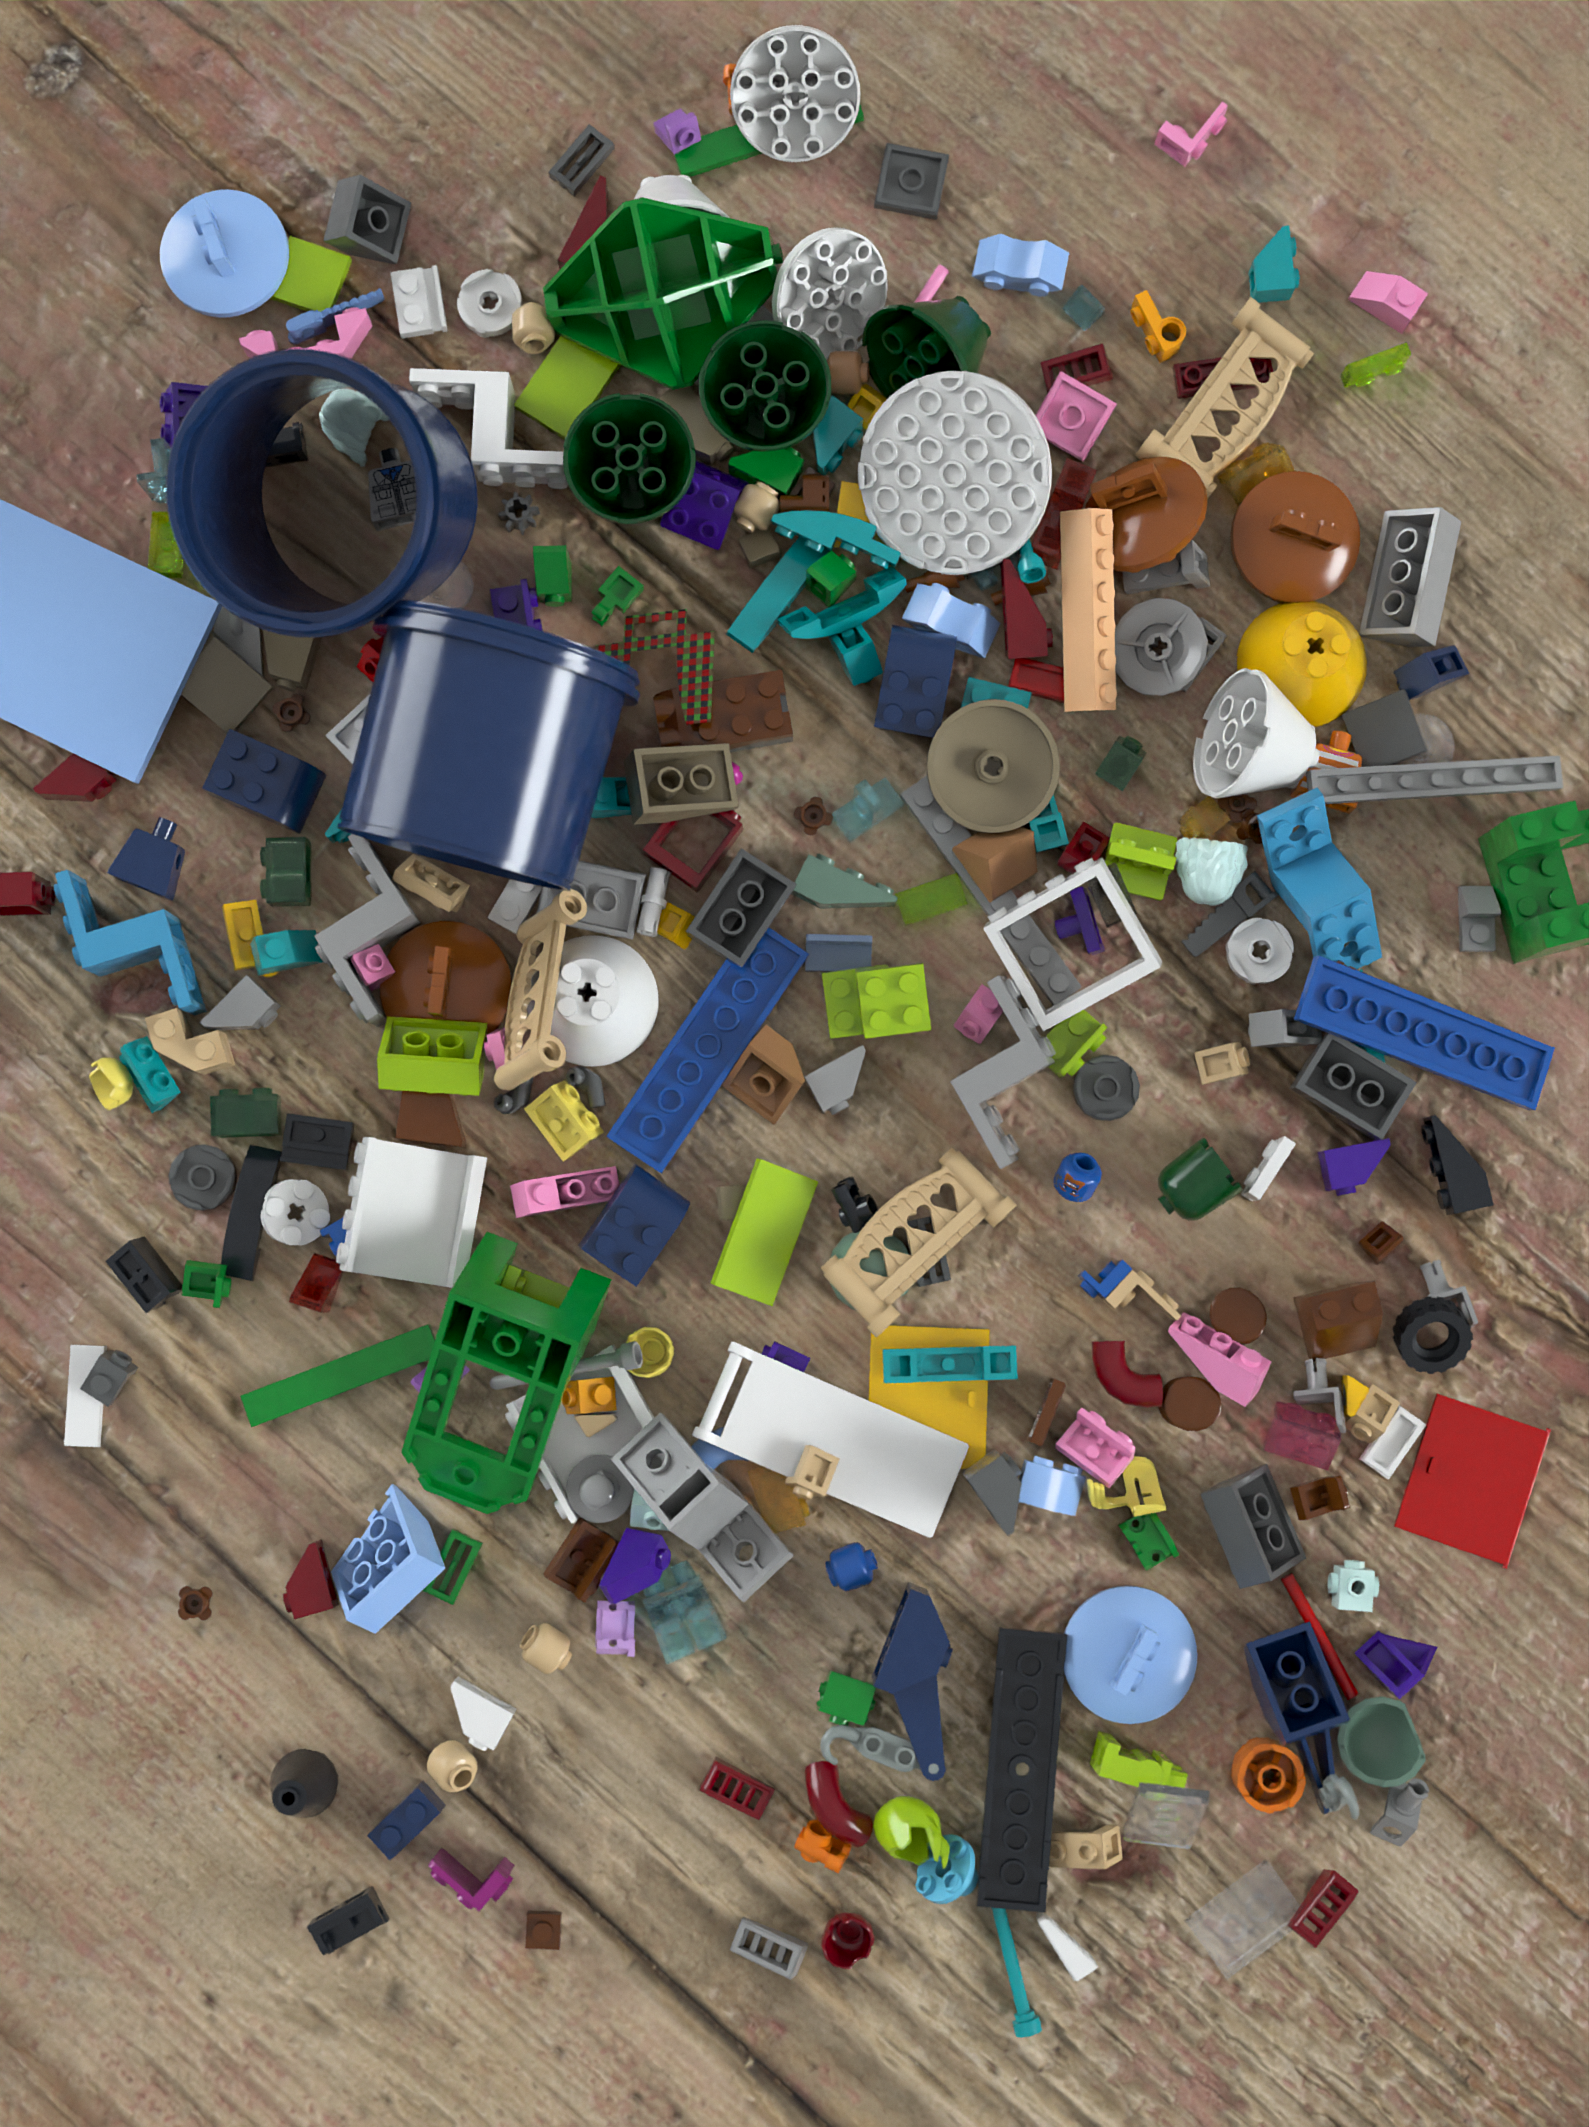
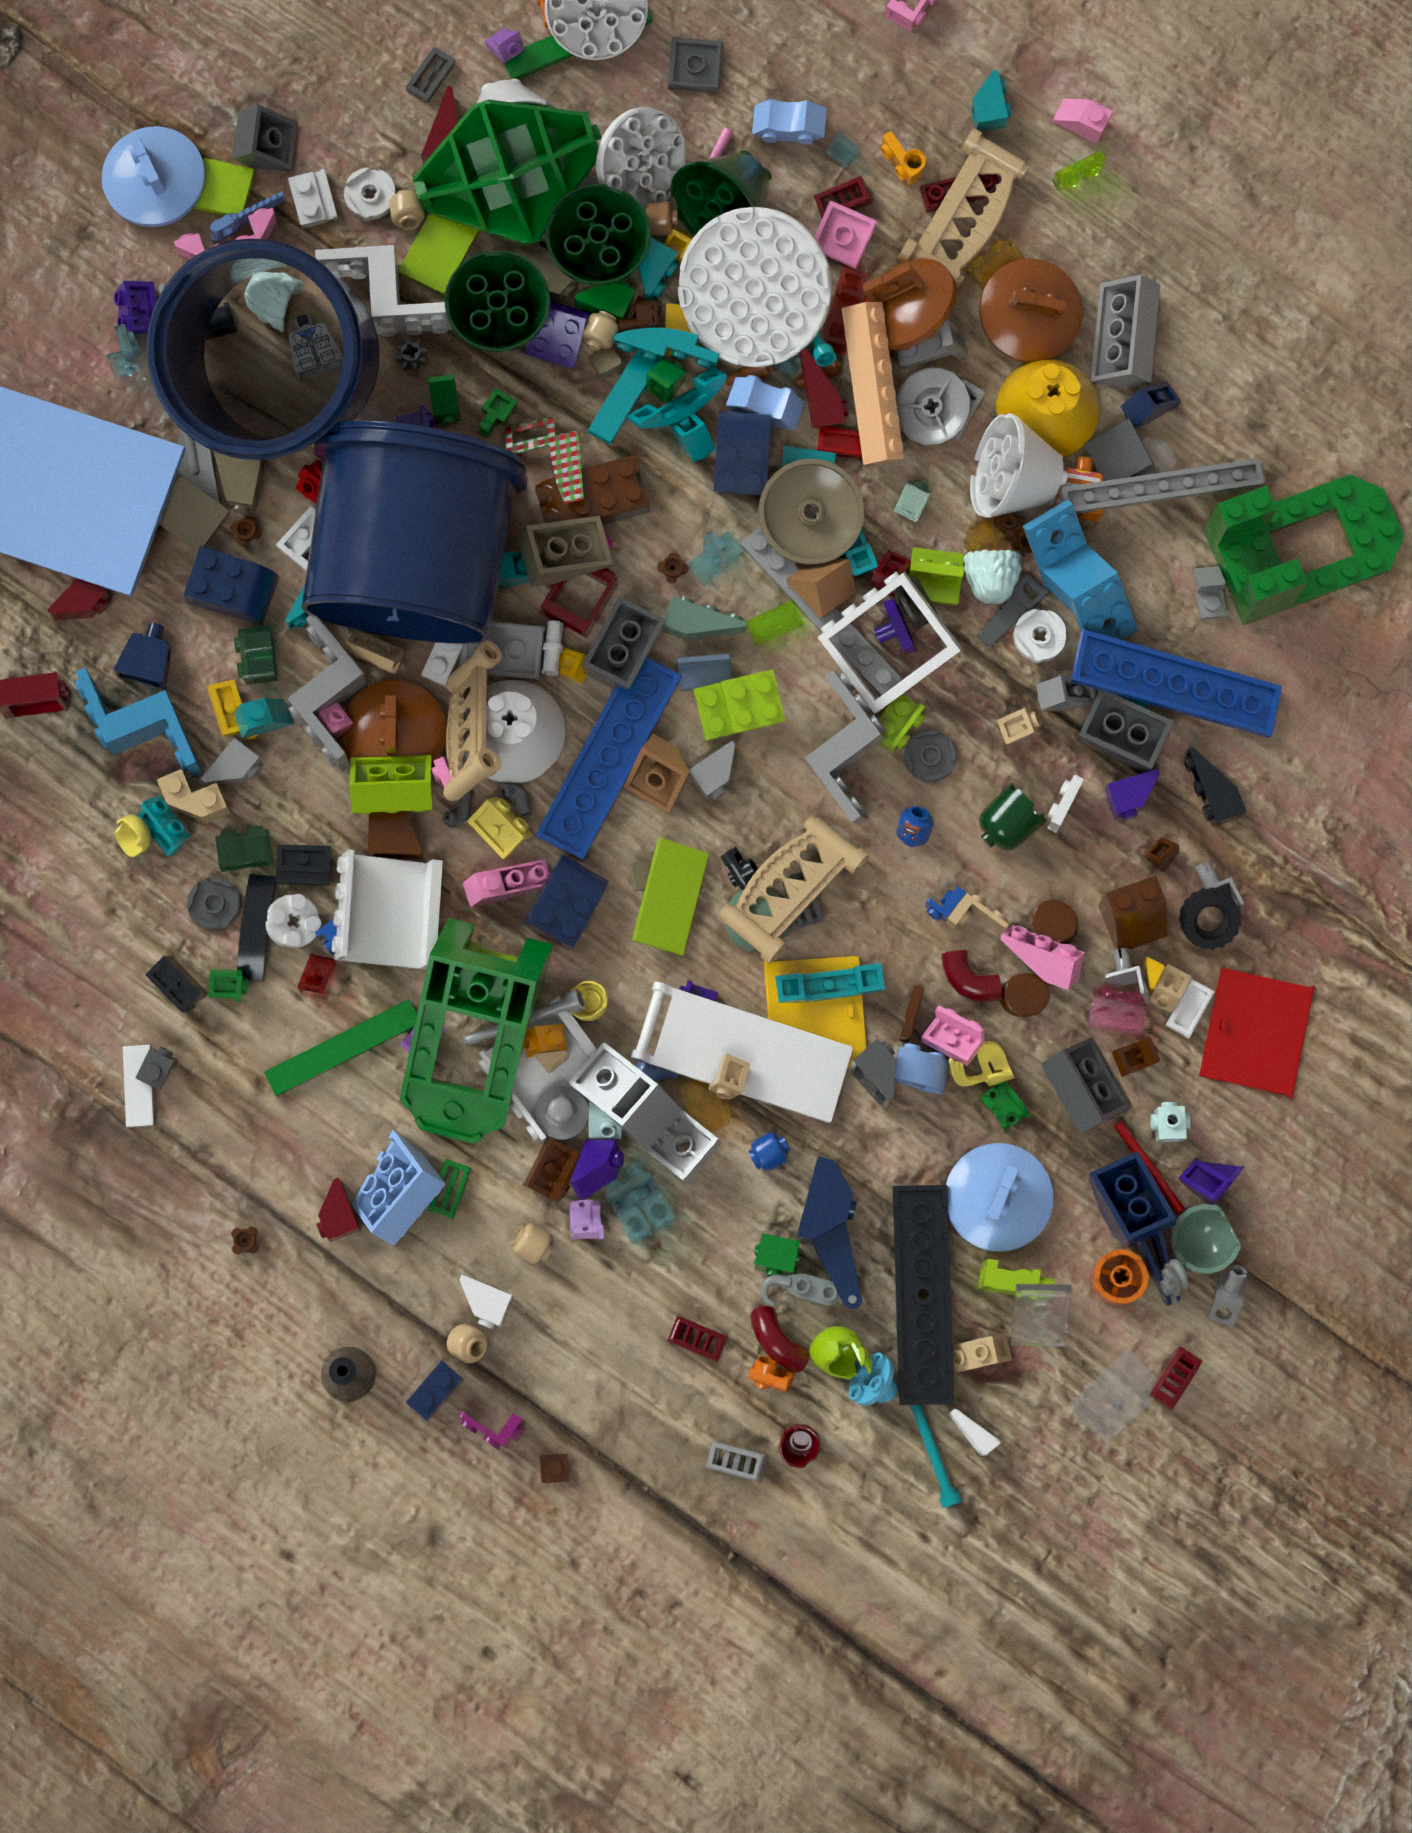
camera: 10 degrees left, 5 degrees down
clear neon green plate [148,511,184,578] -> none
black hinge [307,1886,390,1955] -> none
bright pink bracket [954,984,1003,1044] -> none

